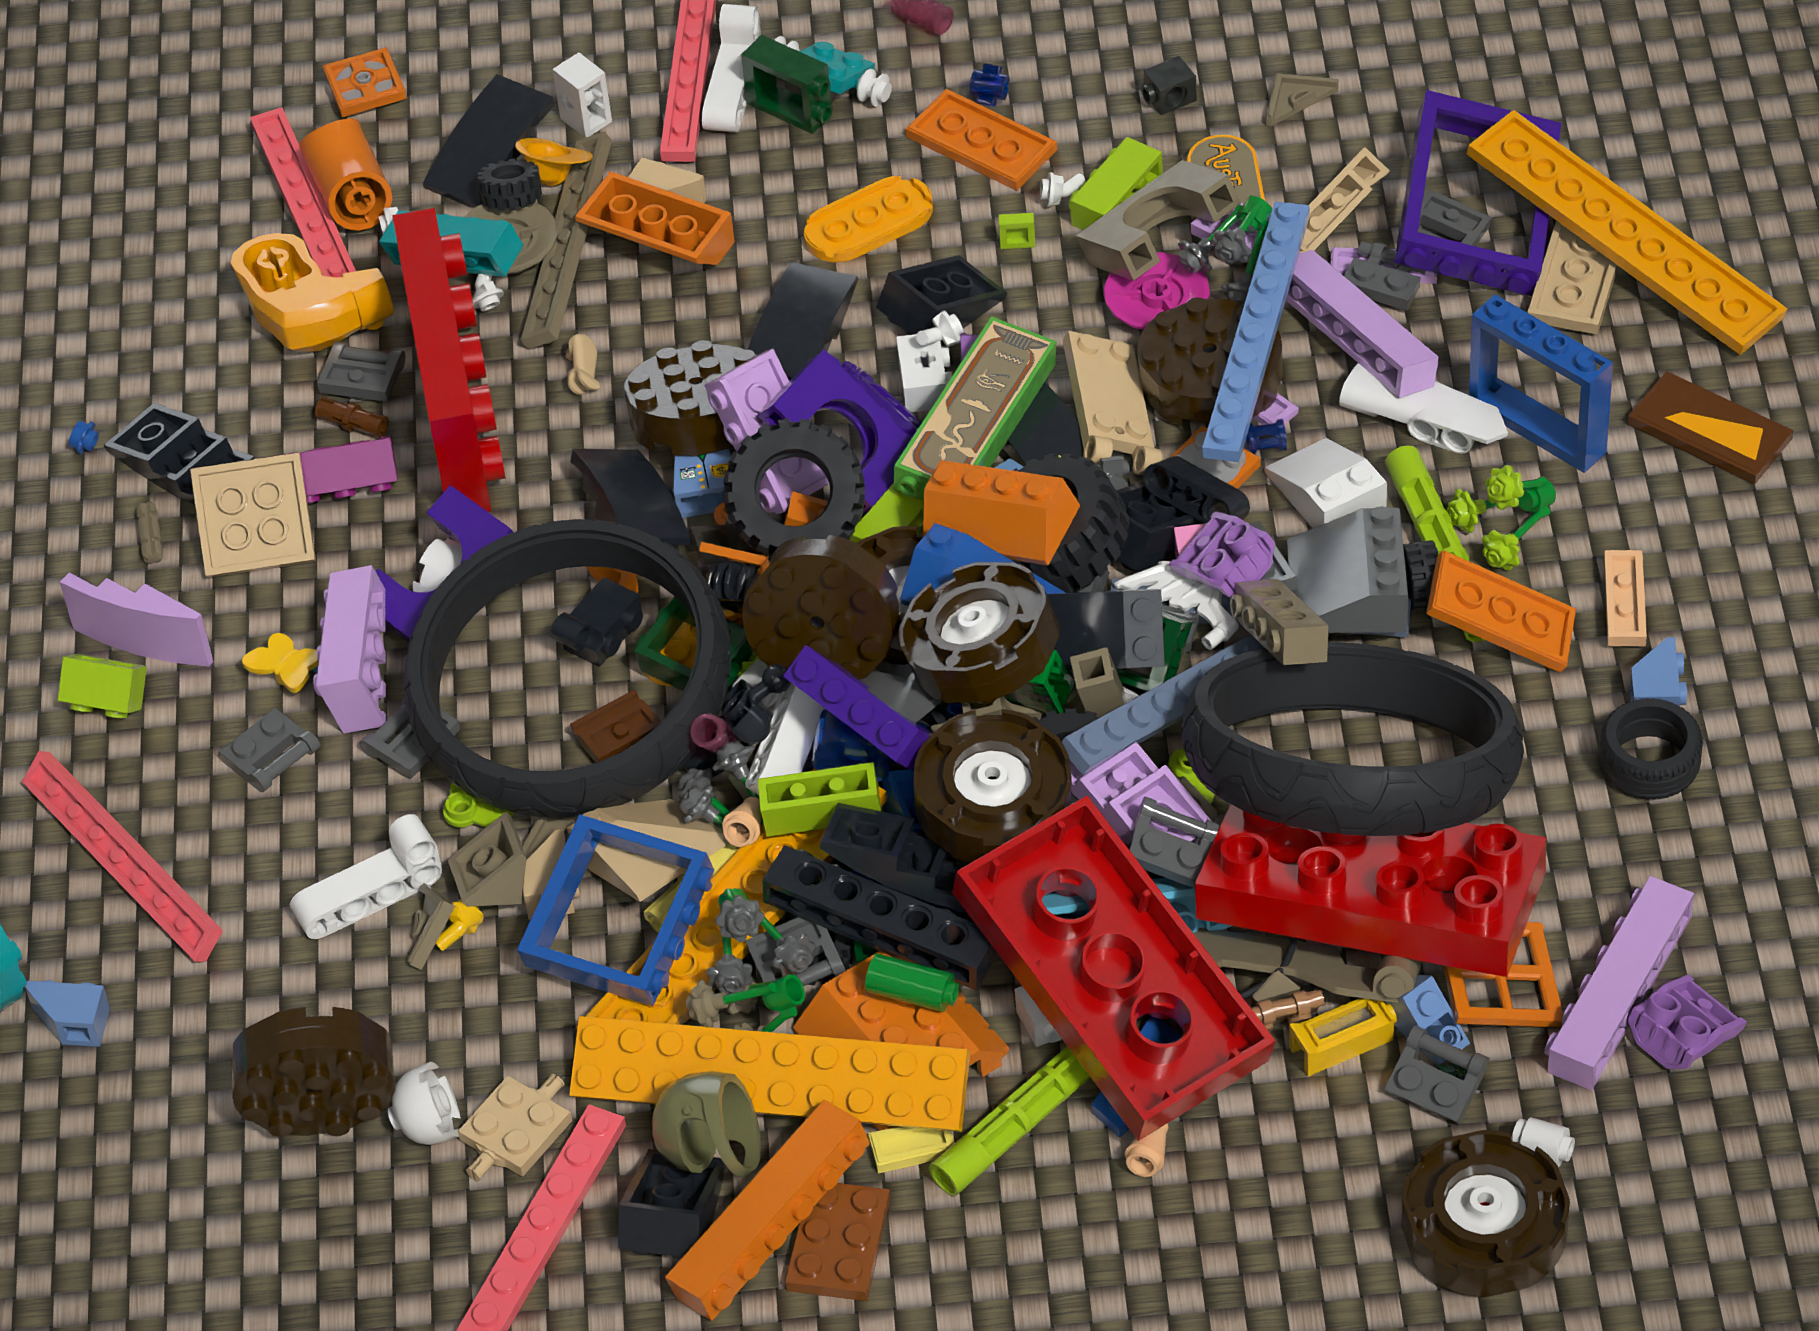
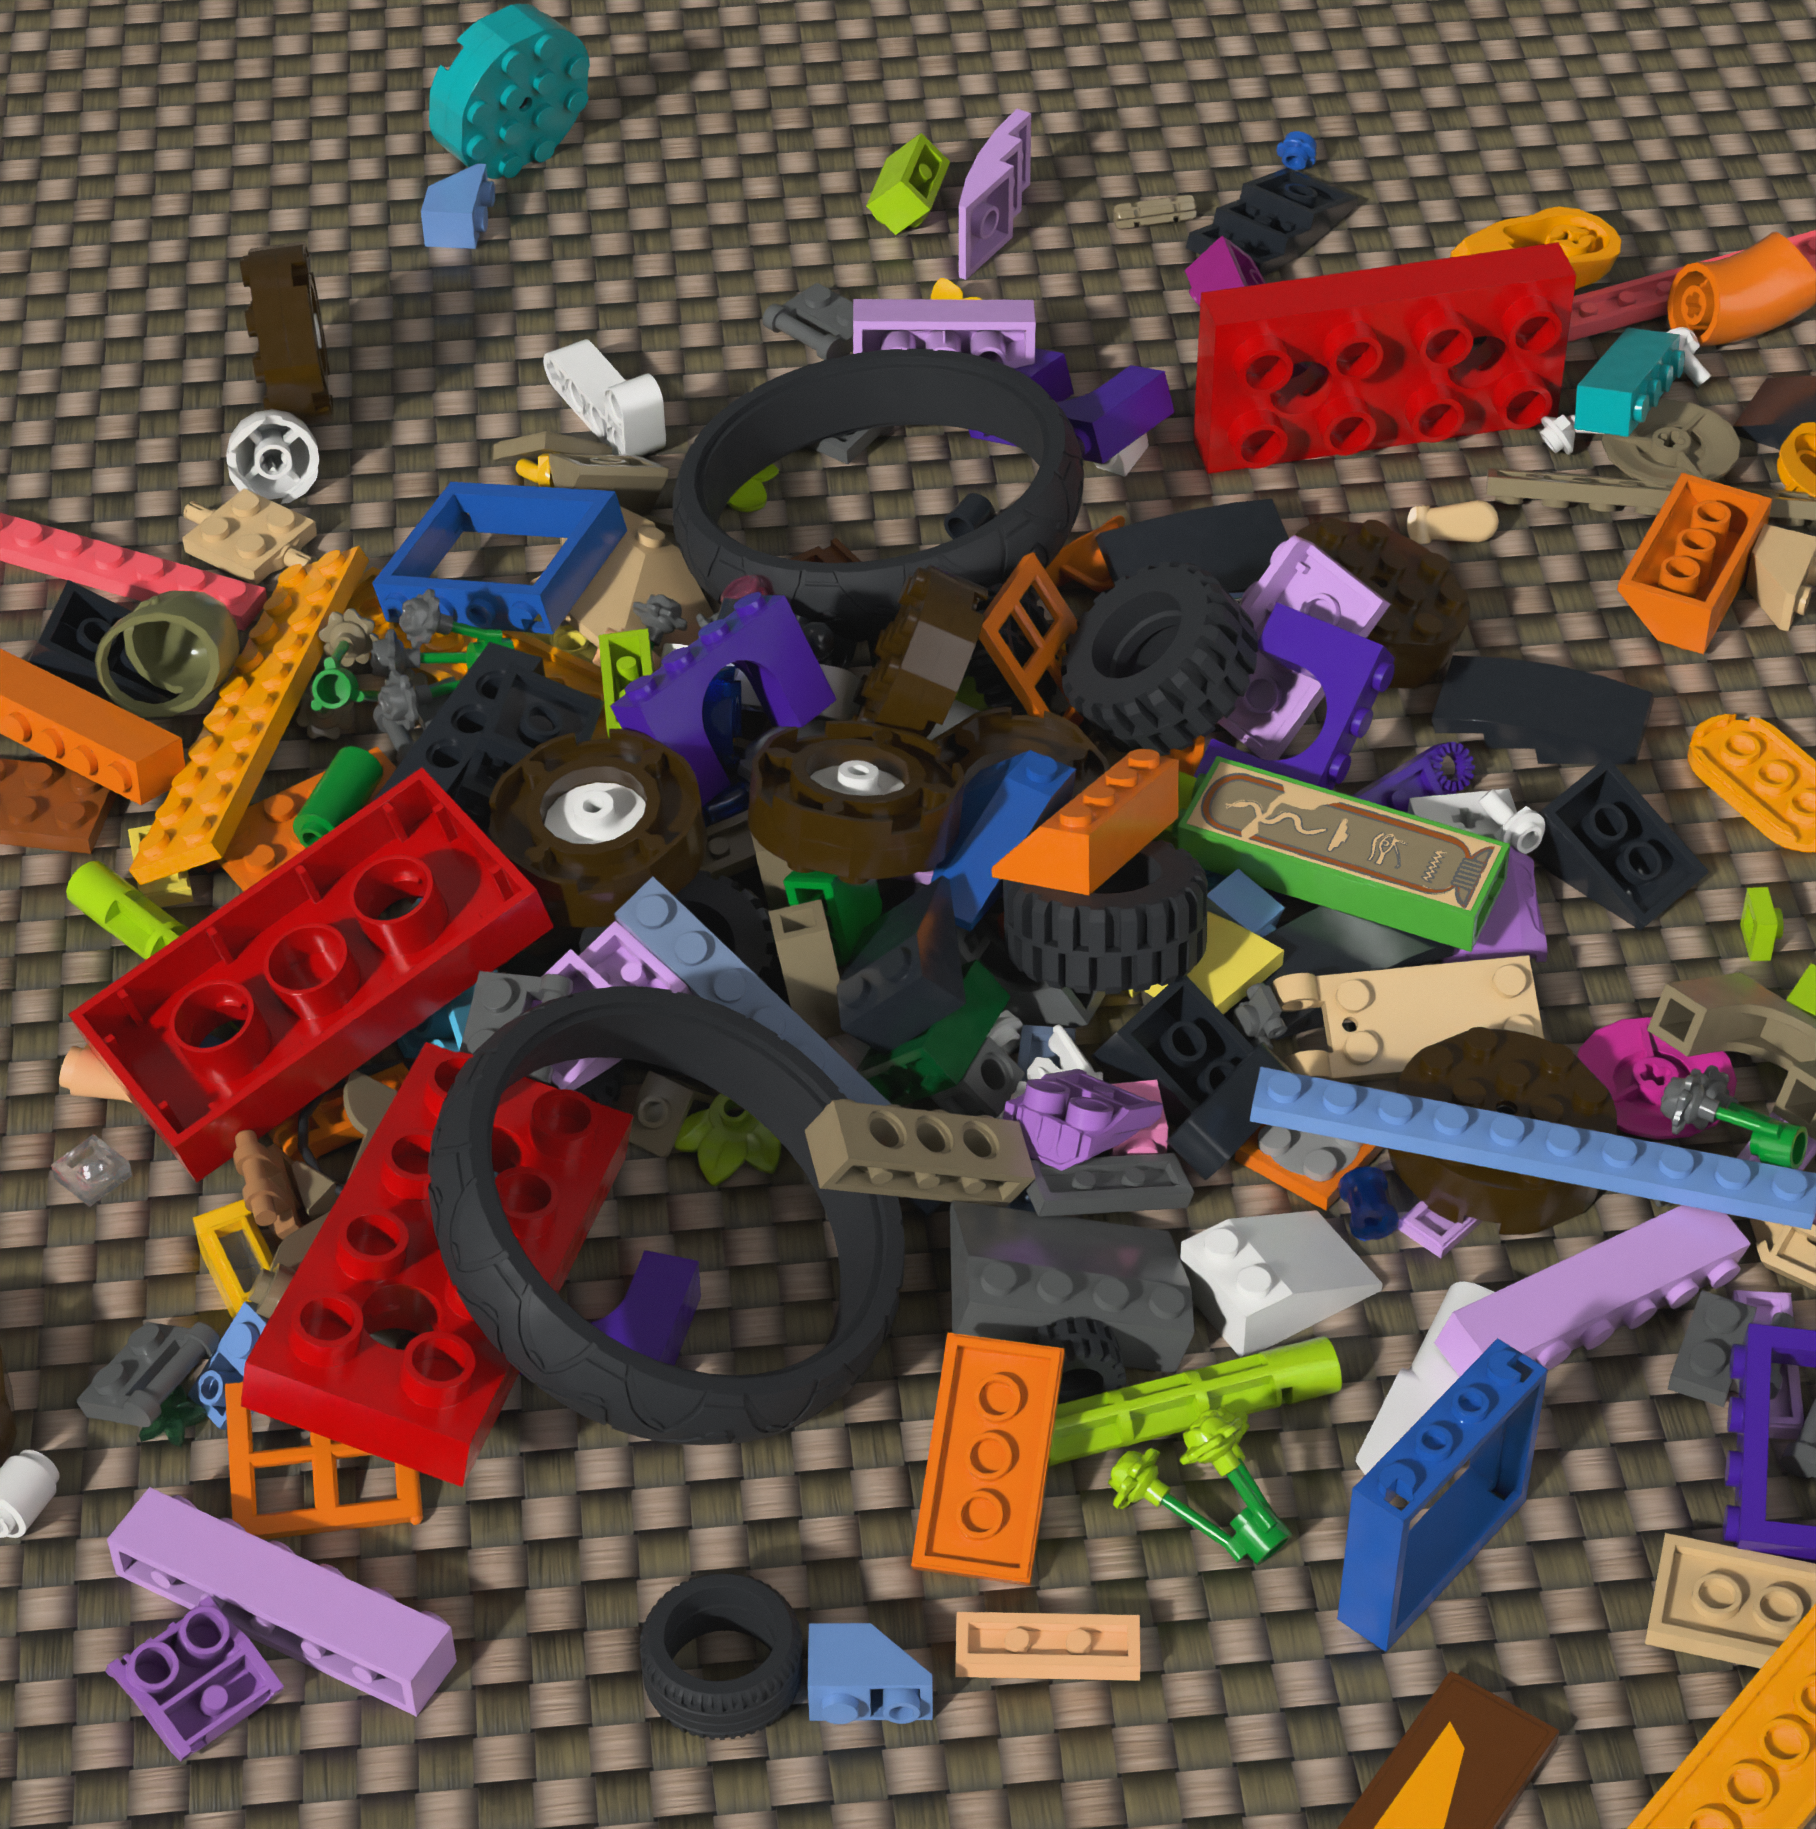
camera: 85 degrees right, 5 degrees down
coral plate [22,751,223,962] -> none
tan plate [190,453,316,578] -> none
black tyre [477,159,542,211] -> none
none -> clear plate [51,1134,132,1207]

